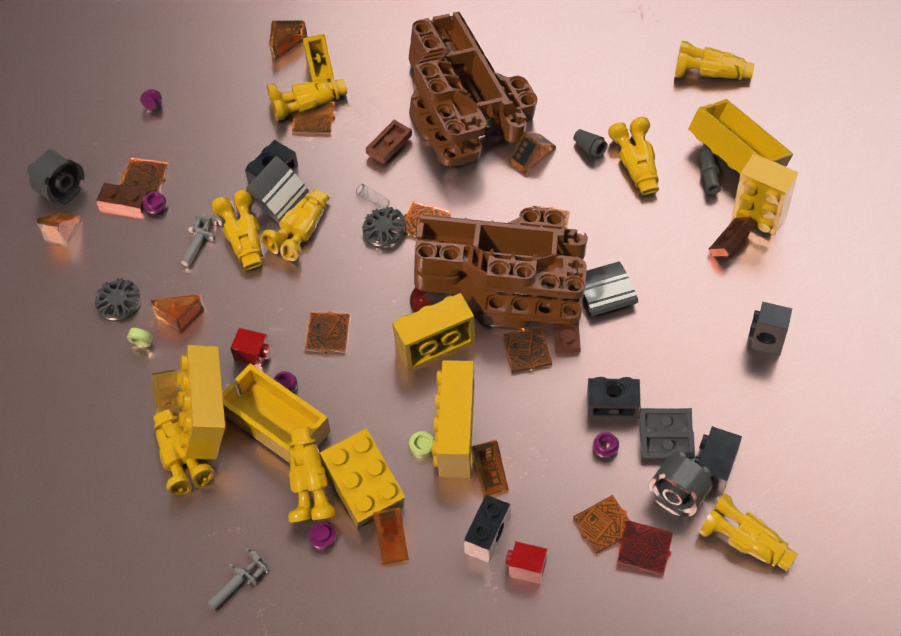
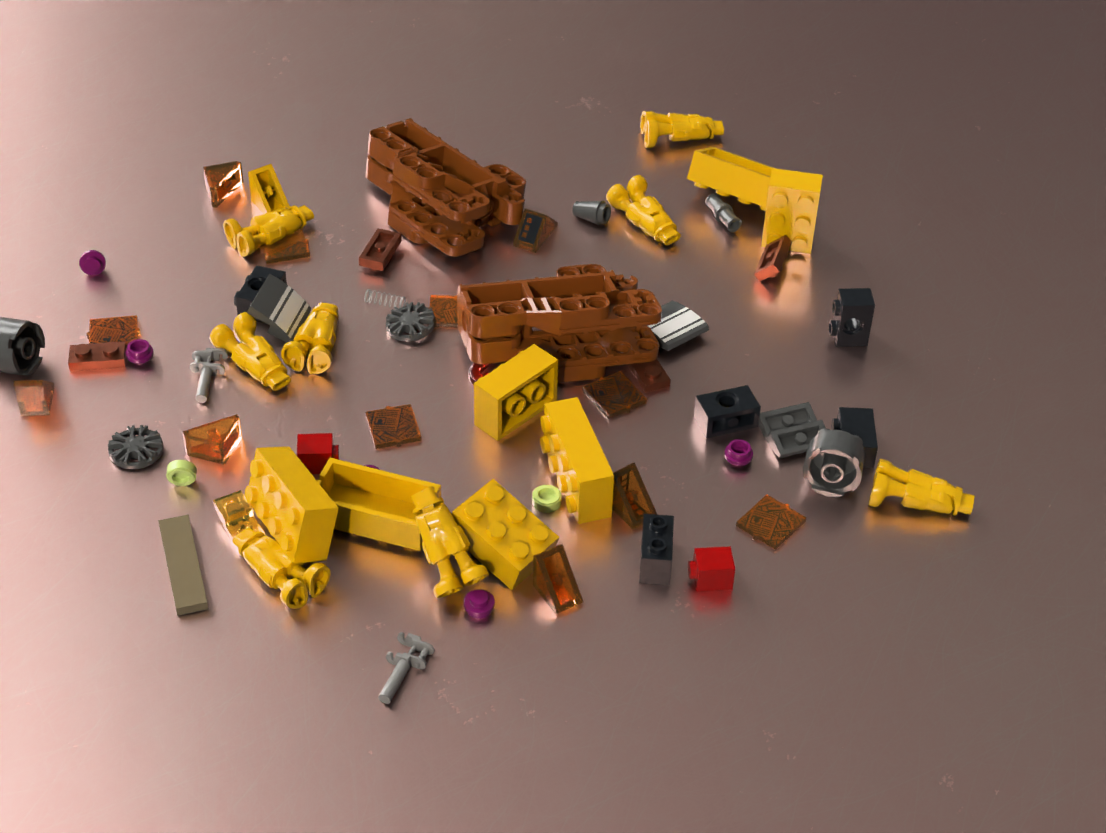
camera: 25 degrees left, 15 degrees down
clear red piece [617,520,673,576] -> none
none -> dark tan tile [158,515,209,616]

